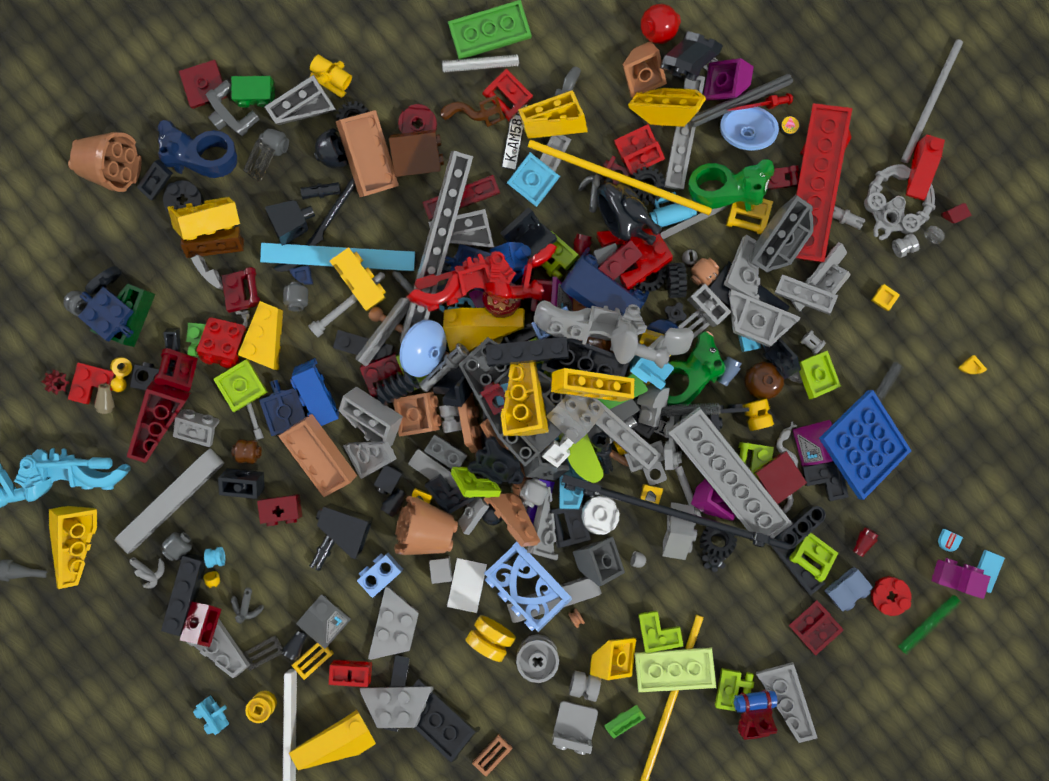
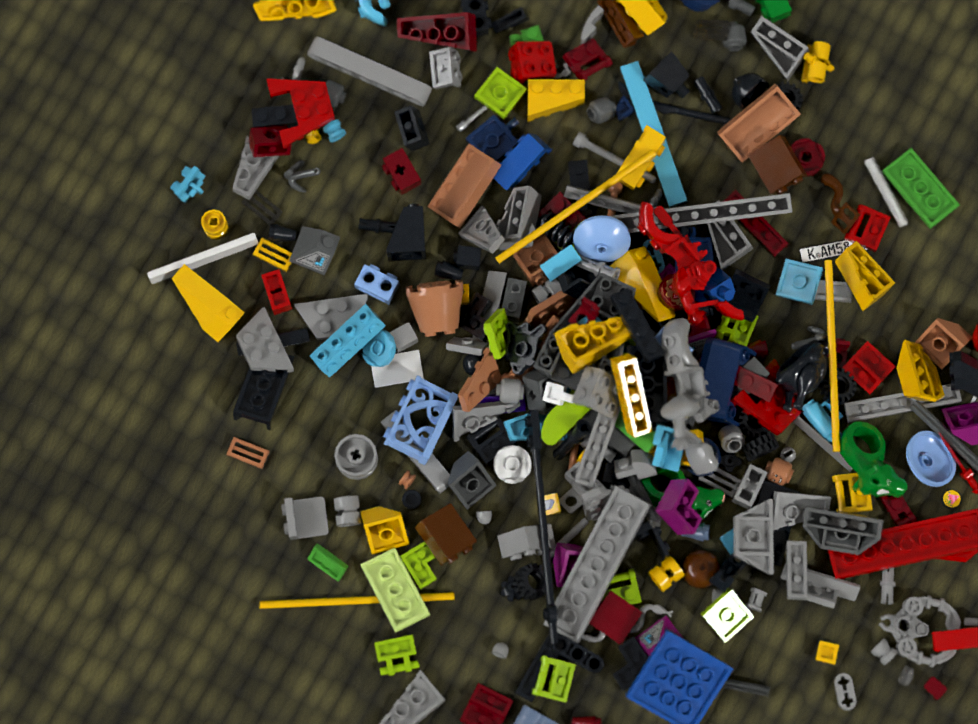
camera: 70 degrees right, 10 degrees down
dark red plate [154,348,198,392] -> none
reddish brown piece [232,439,262,464] -> none
yellow wheel [466,615,516,662] -> none
dark grey arm [555,67,581,96] -> none
dark red piece [734,690,778,740] -> none
none -> red wing [266,78,335,149]
none -> medium azure brick [309,304,386,378]
none -> medium azure tile [361,329,396,367]
none -> black tile [402,490,421,510]
none -> reddish brown brick [415,503,477,566]
none -> light grey hinge [492,642,508,659]
none -> yellow piece [495,149,656,264]
none -> medium azure tile [539,244,582,282]
none -> magenta brick [655,479,702,535]
none -> light grey head [718,425,745,453]
none -> light grey beam [834,673,856,711]

